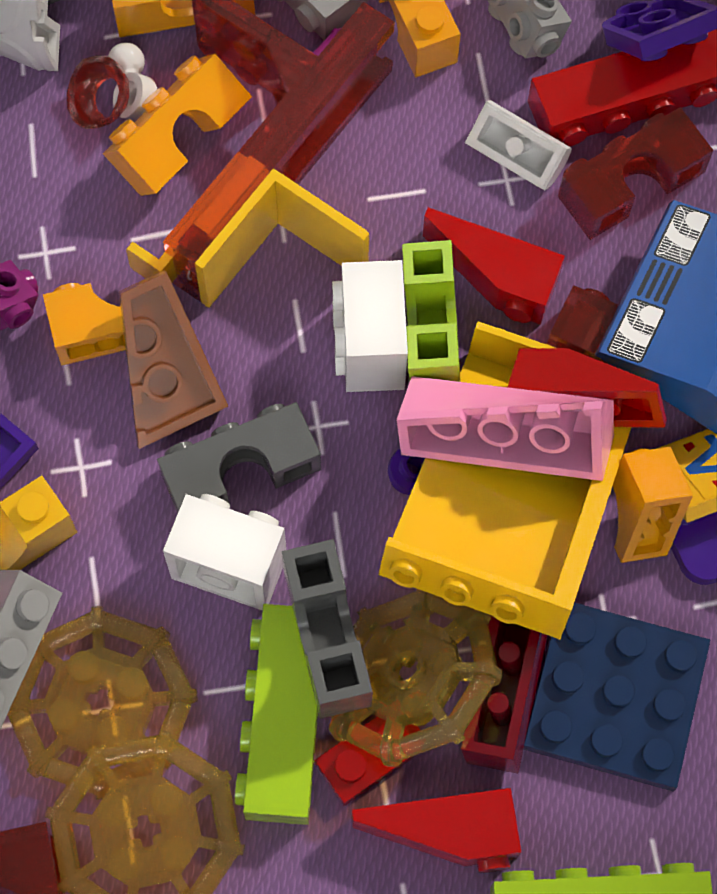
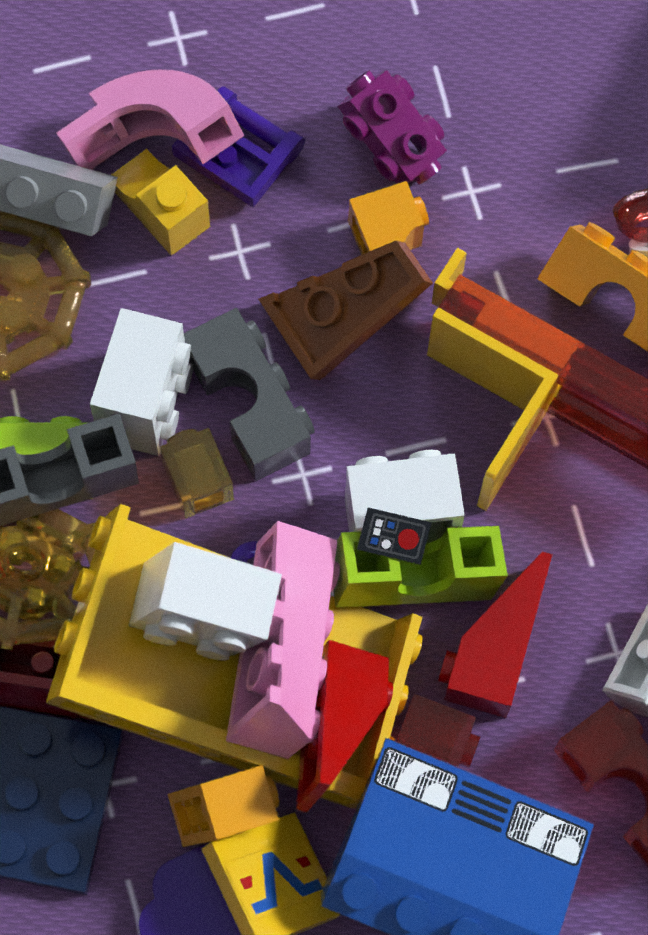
camera: 85 degrees right, 0 degrees up
none -> white brick [129,542,282,660]
none -> clear yellow brick [160,428,234,519]
none -> black sticker [357,507,432,565]

